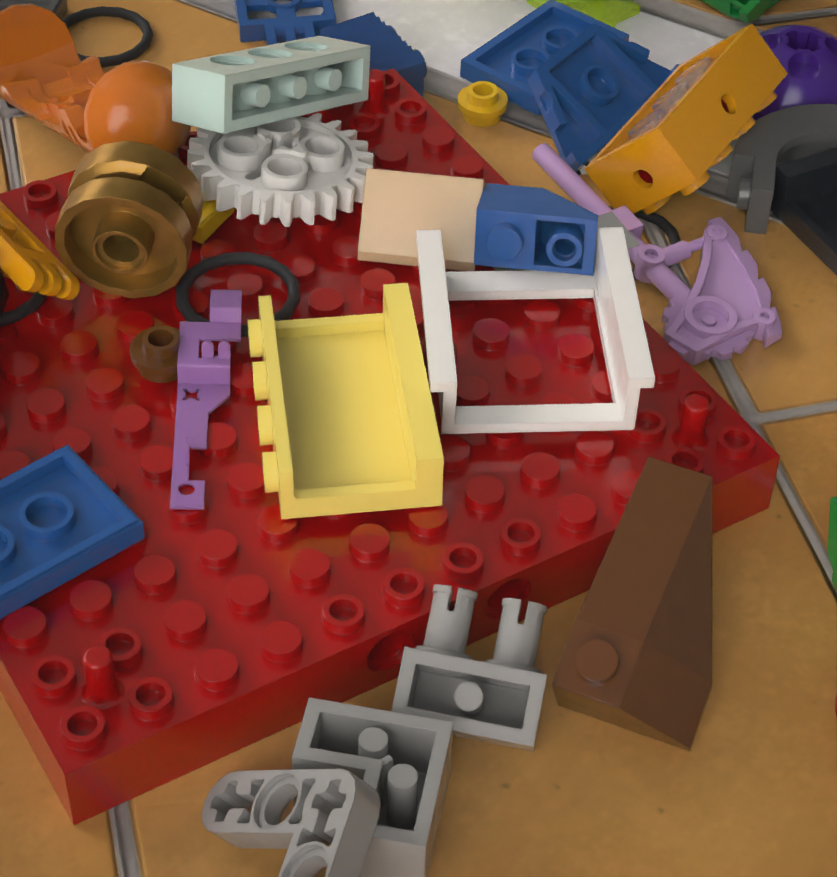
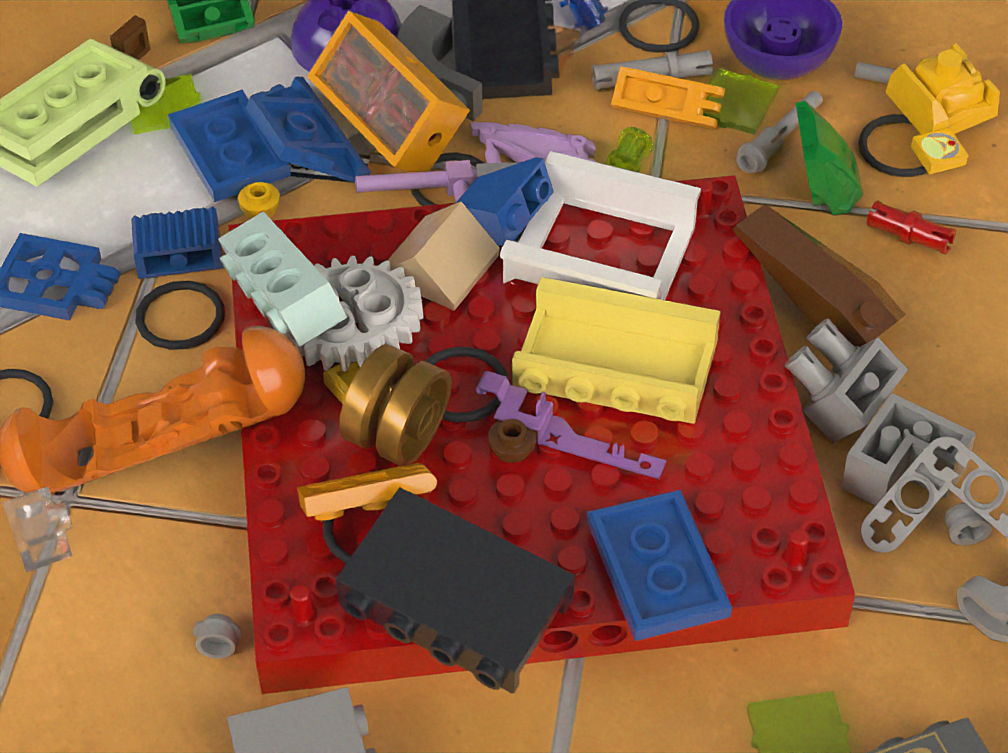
camera: 65 degrees left, 5 degrees up
none -> clear neon green bush [605,127,653,173]

